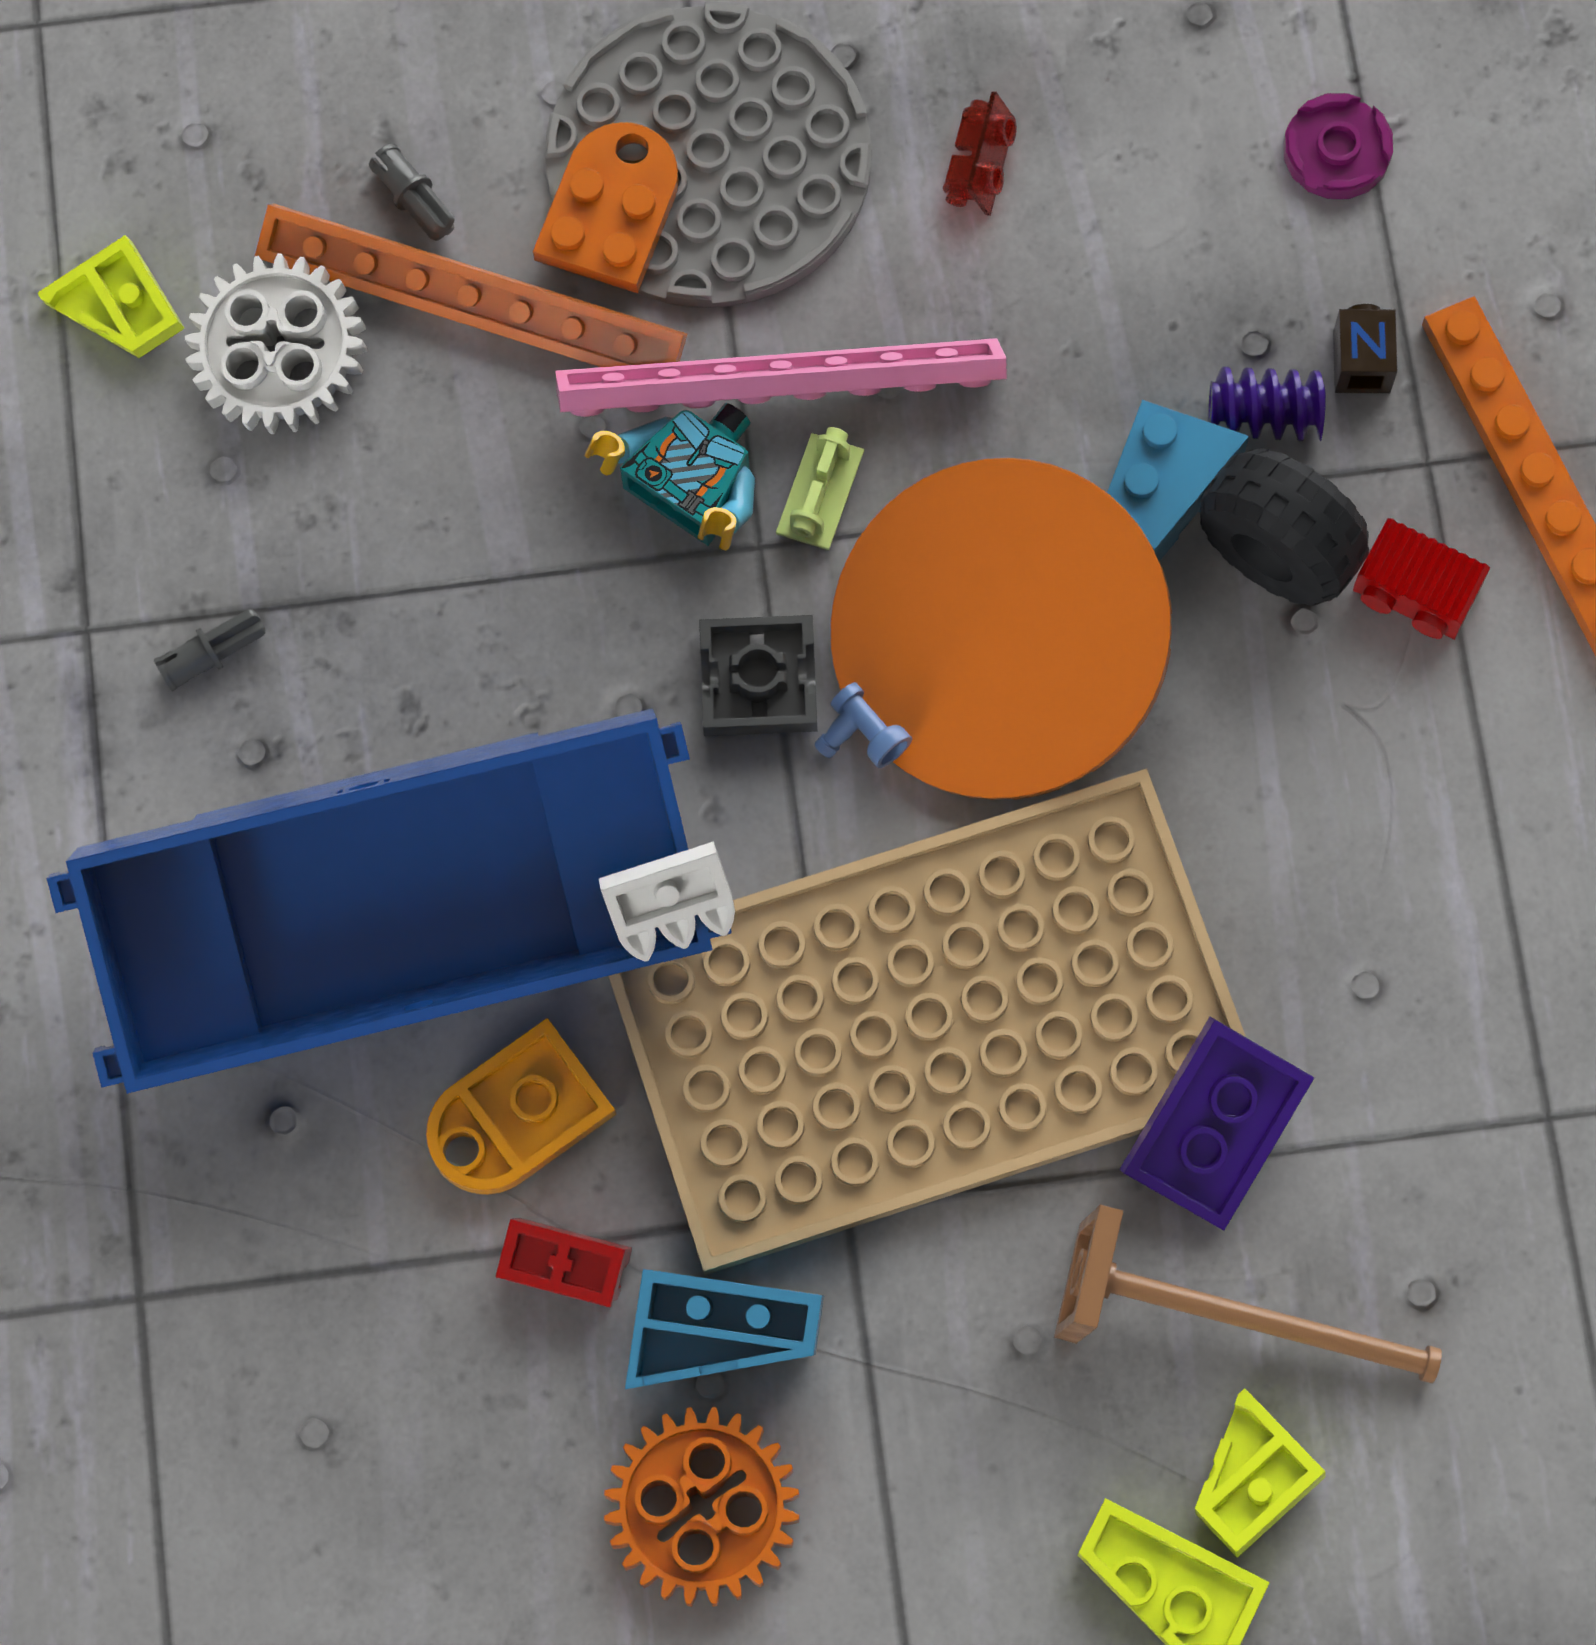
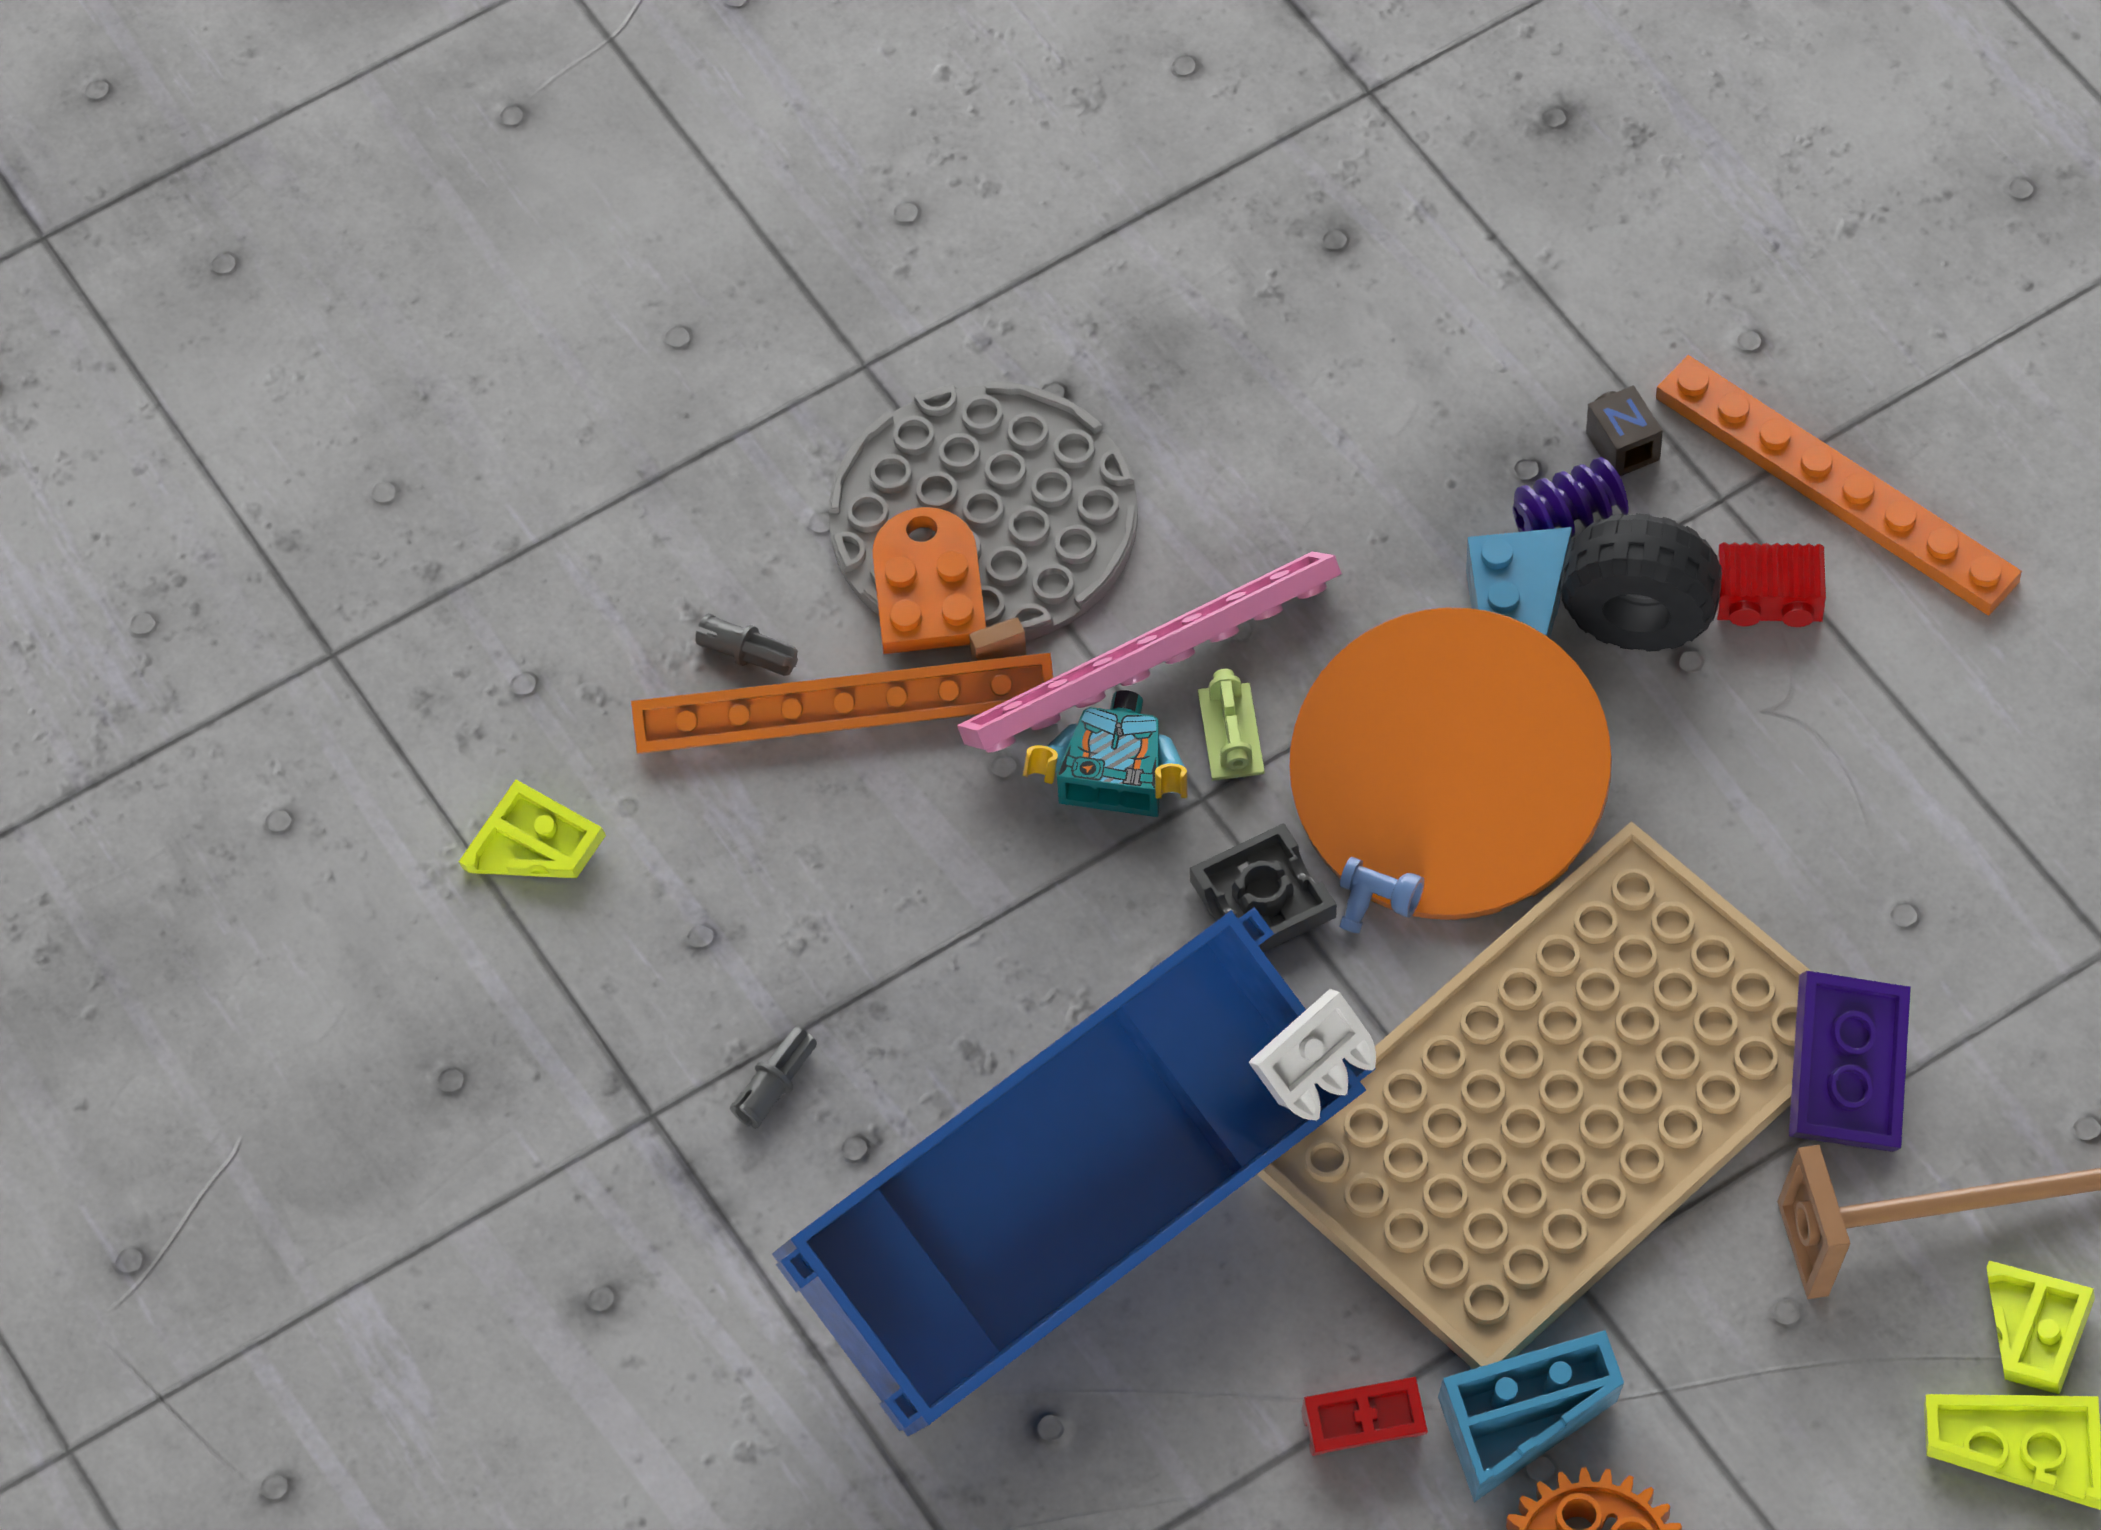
camera: 25 degrees left, 15 degrees down
white gear [185,254,367,434] -> none
light orange plate [426,1018,617,1194] -> none
clear red hinge [943,92,1017,216] -> none
magenta tile [1283,93,1393,199] -> none
none -> medium nougat tile [969,617,1027,661]

